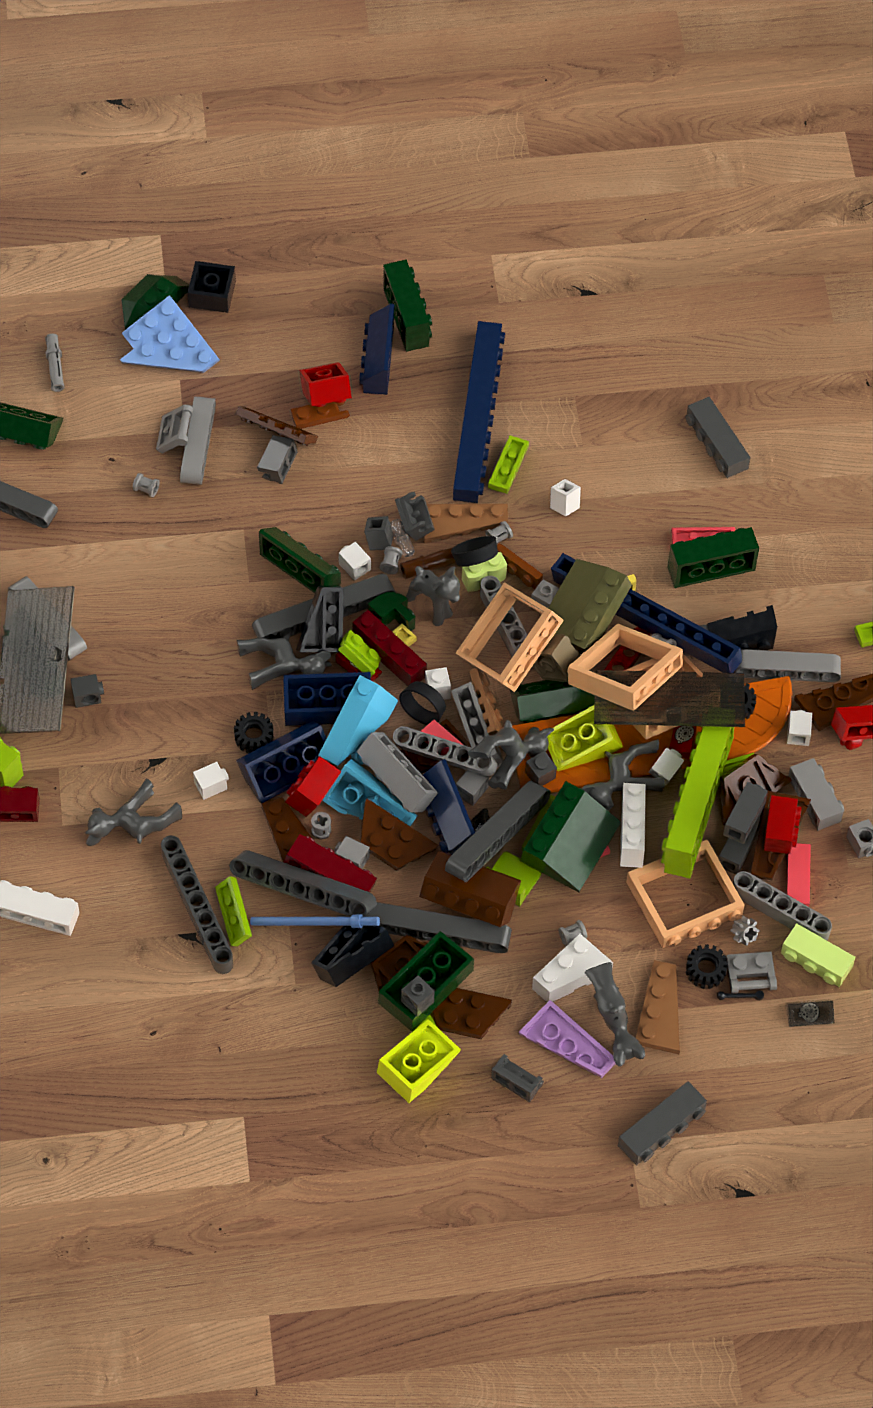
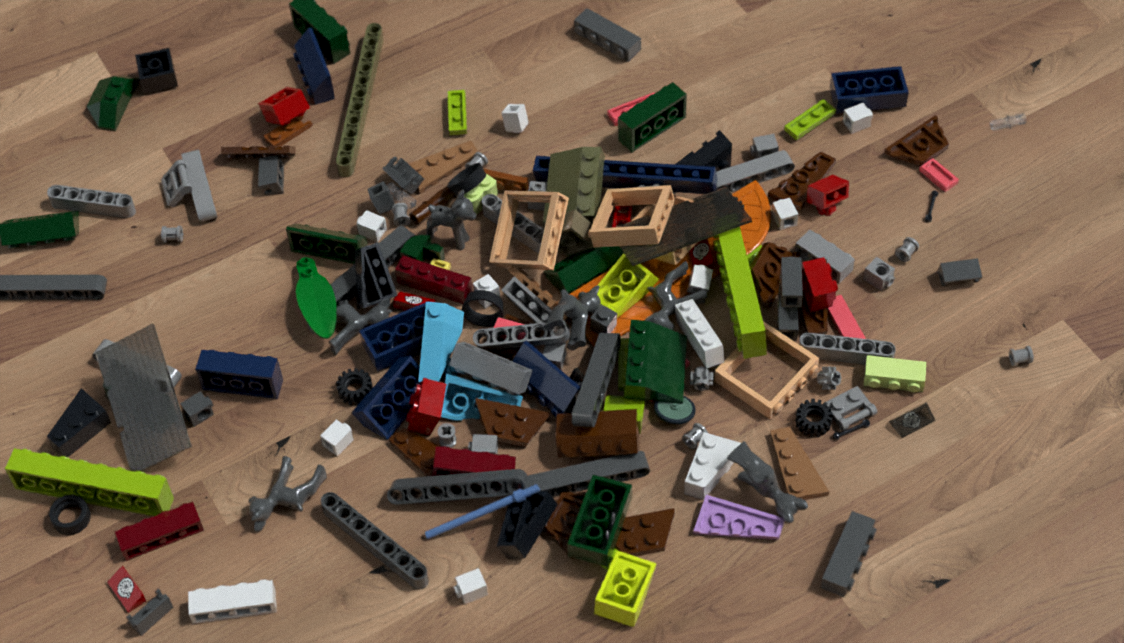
camera: 20 degrees left, 5 degrees down
light grey pin [45,334,64,392] -> none
light blue wing [120,295,220,373] -> none
lime plate [215,876,252,947] -> none
lime plate [338,630,381,677] -> none
dark grey brick [401,975,434,1017] -> none
dark blue brick [453,321,506,503] -> none
dark grey hinge [491,1054,544,1102] -> none
none -> light grey beam [47,185,136,218]
none -> dark blue brick [195,350,283,399]
none -> green plant [296,257,337,339]
none -> olive beam [336,23,384,177]
none -> white brick [454,568,488,604]
none -> sand green wheel [654,396,696,424]
none -> light grey gear [690,366,713,391]
none -> light grey brick [750,134,779,159]

